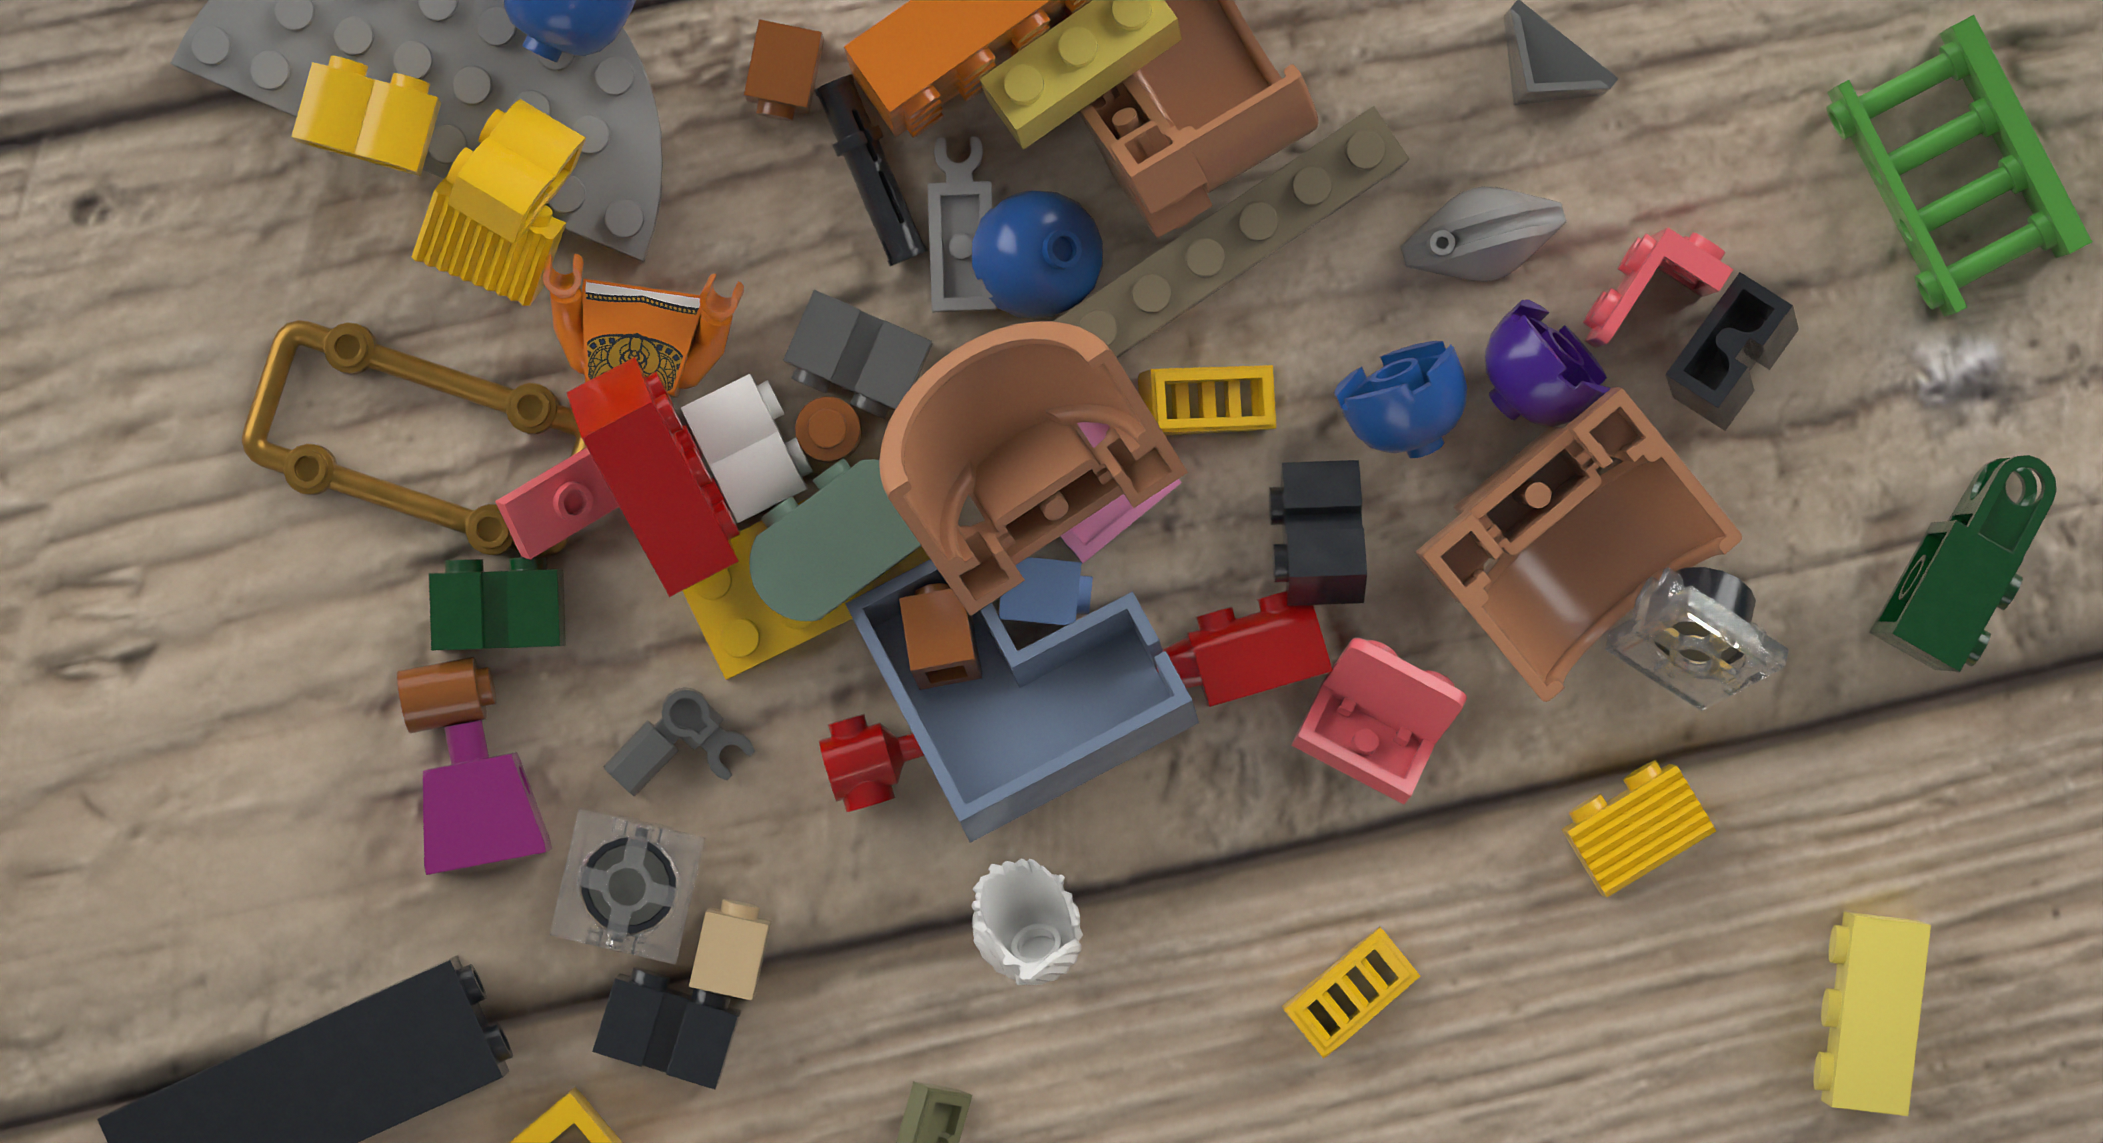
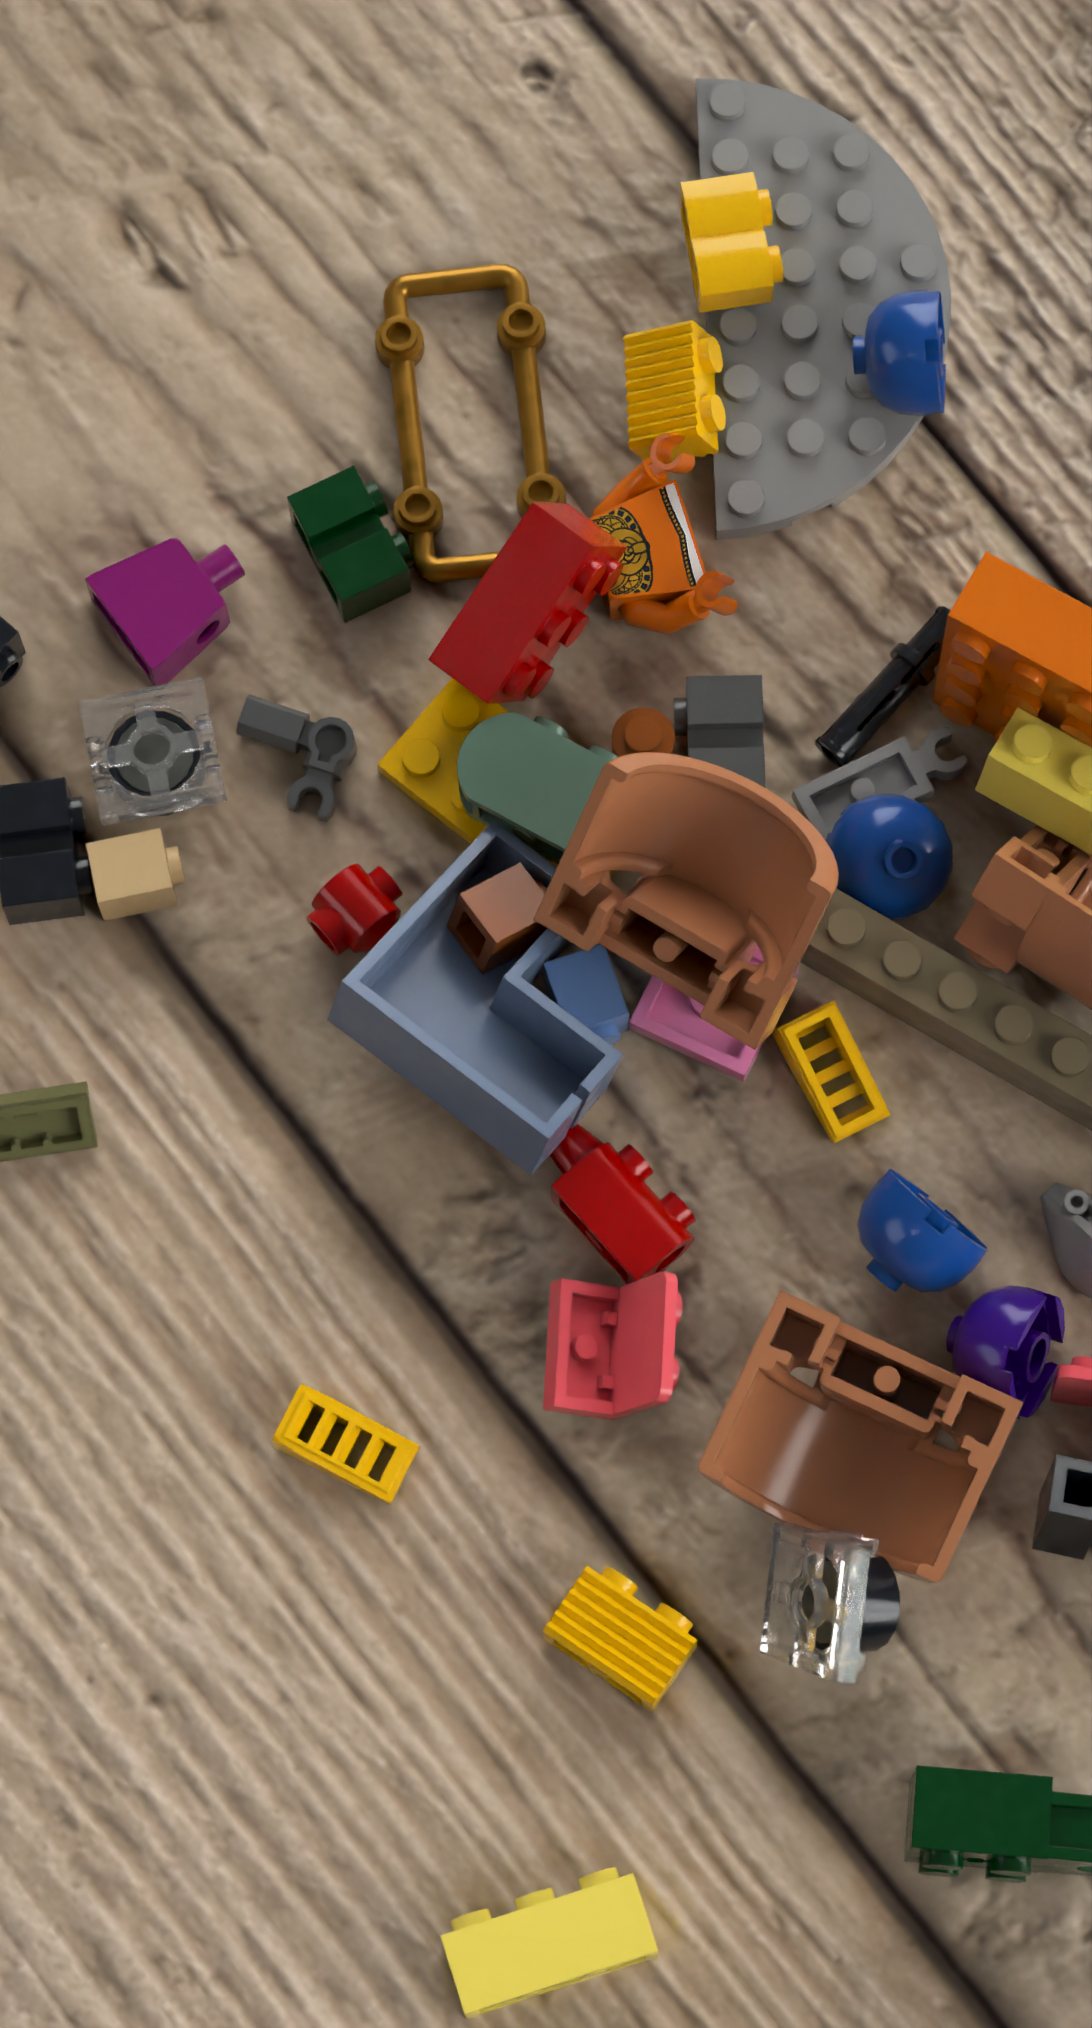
camera: 65 degrees right, 15 degrees down
dark orange brick [397,657,496,734] -> none
yellow brick [446,99,586,244] -> none
coral plate [495,447,619,560] -> none
white brick [681,374,813,523] -> none
dark orange brick [744,19,824,121] -> none
white hair [972,858,1083,985] -> none
black brick [1269,460,1367,606] -> none

